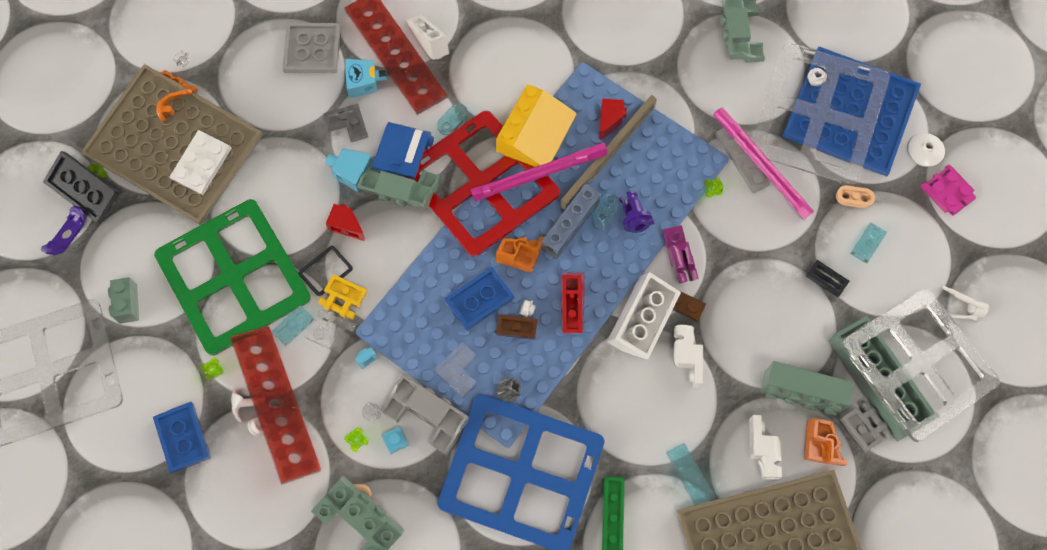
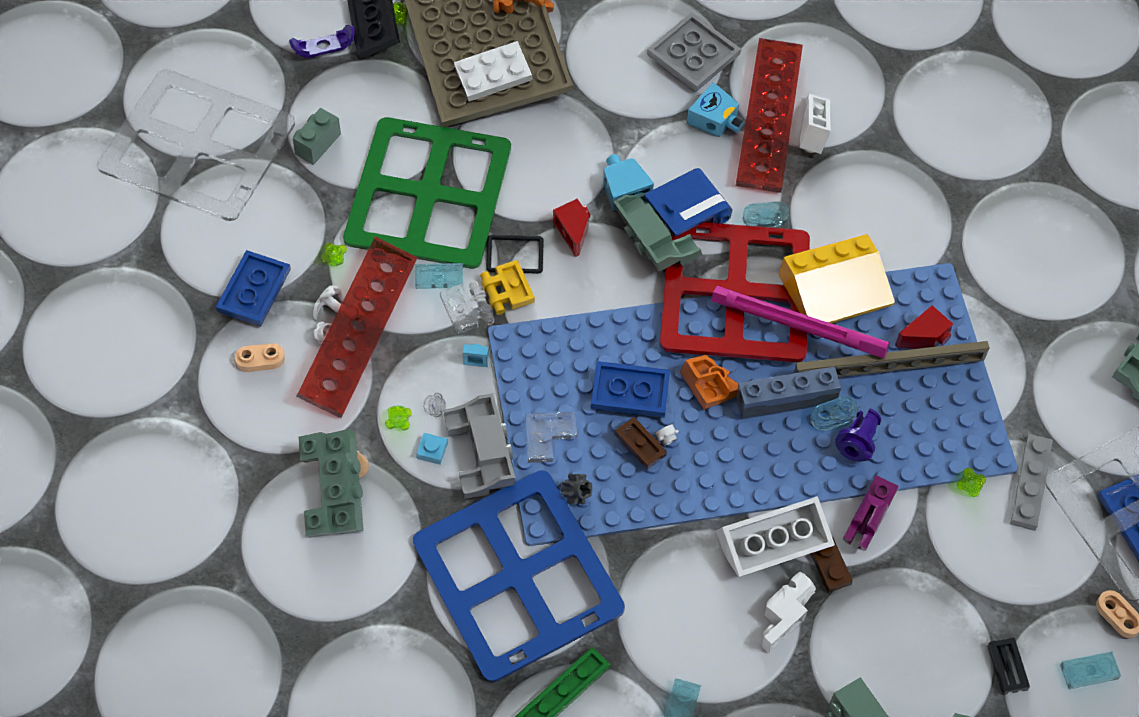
camera: 40 degrees right, 10 degrees down
flat silver plate [323,103,369,142] -> none
red slope [562,272,585,333] -> none
dark pink piece [713,107,814,220] -> none
none -> light nougat plate [235,343,285,372]

